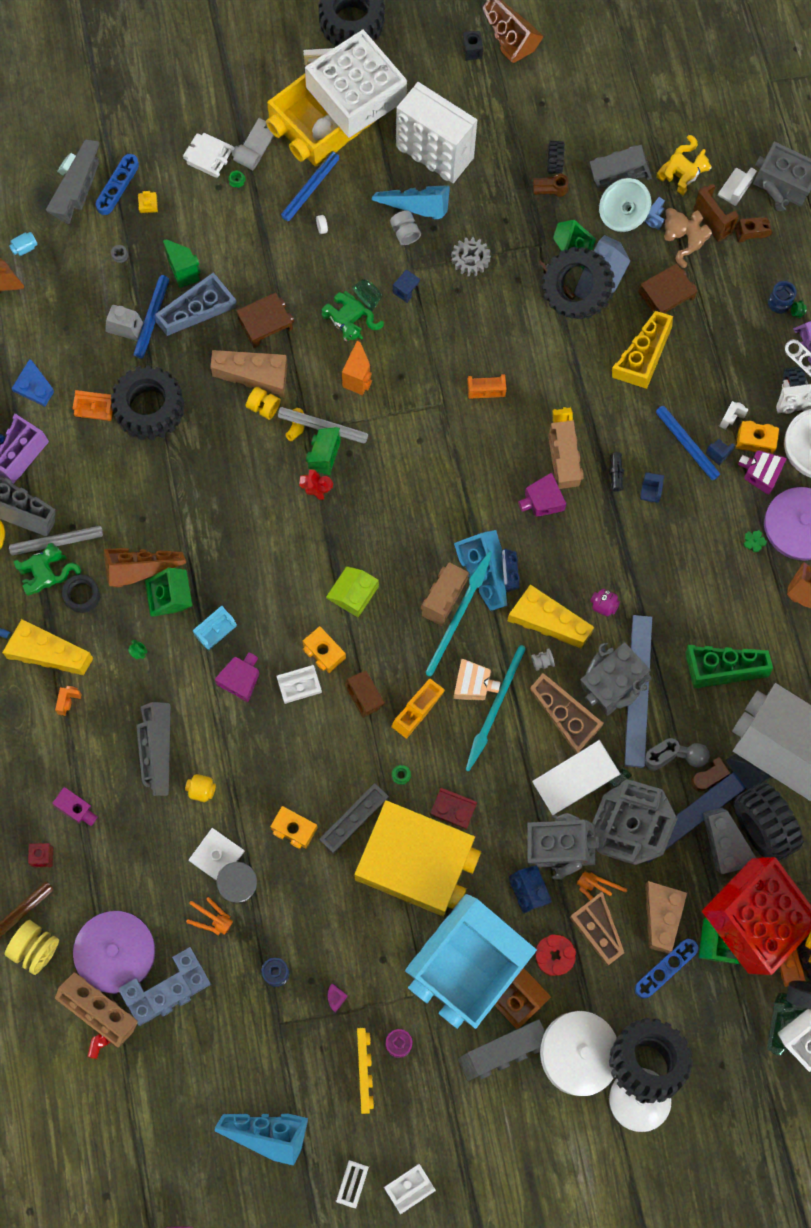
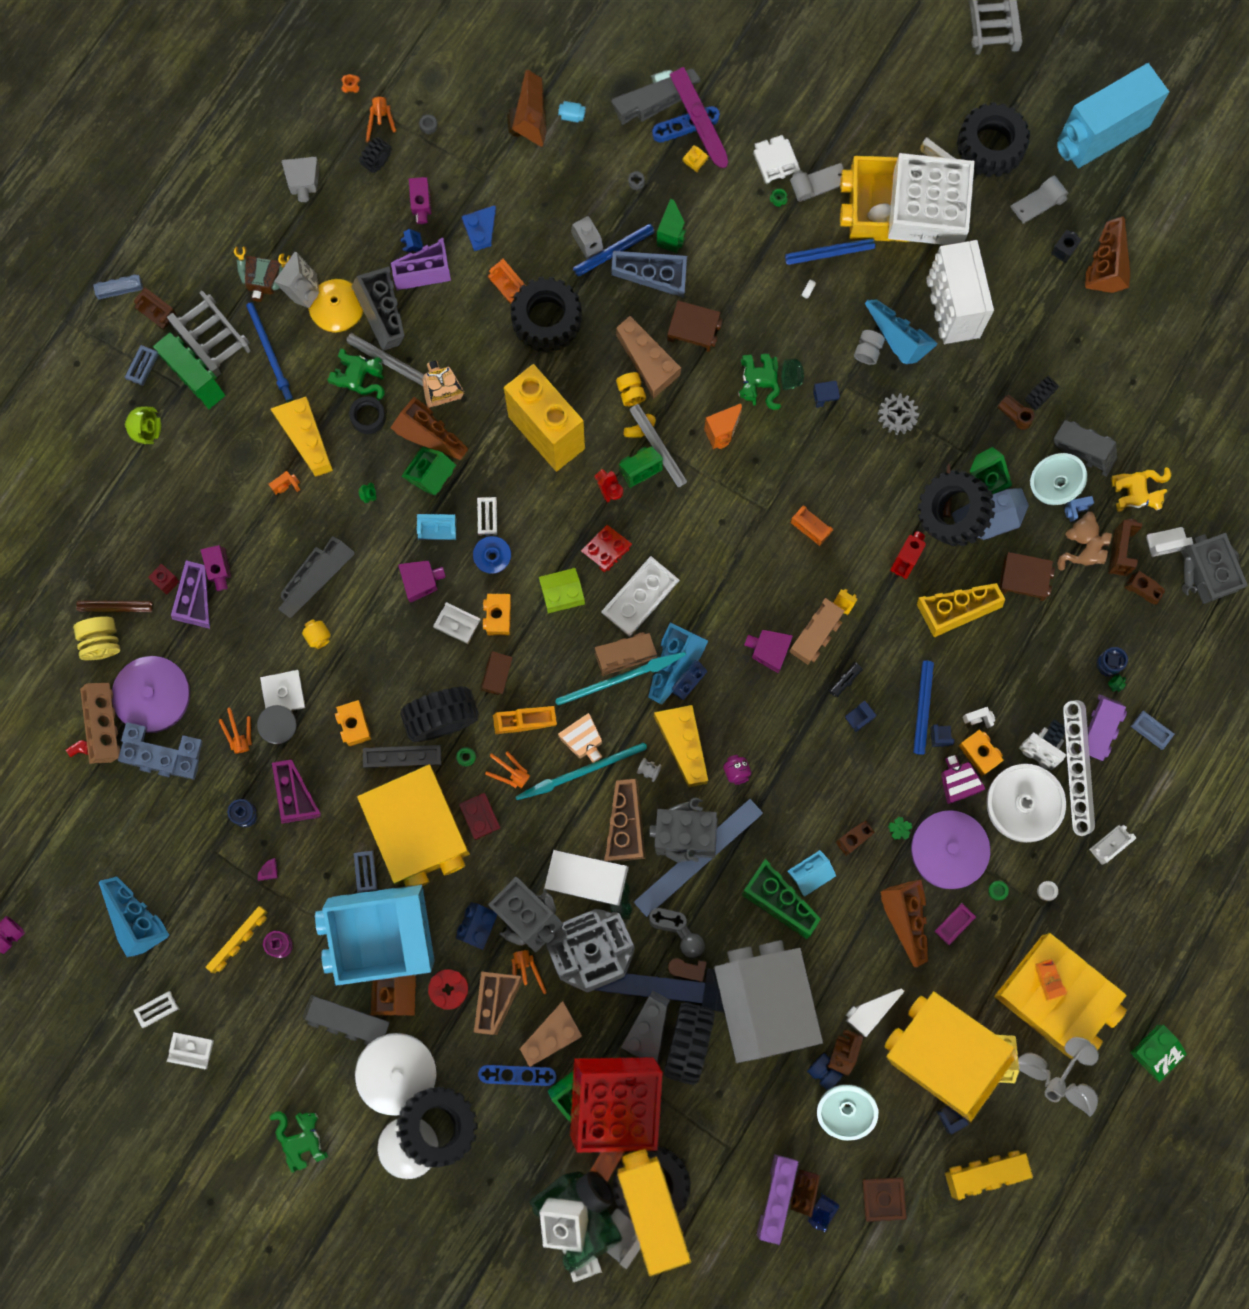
camera: 45 degrees right, 5 degrees up
none -> medium lavender wedge [171,561,210,629]
none -> green animal [270,1112,328,1173]
none -> magenta wedge [272,760,321,824]
none -> sand blue tile [354,851,378,893]
none -> black tyre [400,686,479,742]
none -> light nougat torso [422,360,464,408]
none -> blue dish [473,536,511,574]
none -> white tile [477,497,497,536]
none -> orange plant [485,752,530,789]
none -> yellow brick [504,364,585,472]
none -> red hinge [581,525,632,572]
none -> white tile [601,556,680,637]
none -> magenta piece [669,67,728,168]
none -> medium azure panel [788,850,836,896]
none -> reddish brown leg [835,820,875,856]
none -> red torso [890,531,926,579]
none -> light grey door [1011,176,1069,224]

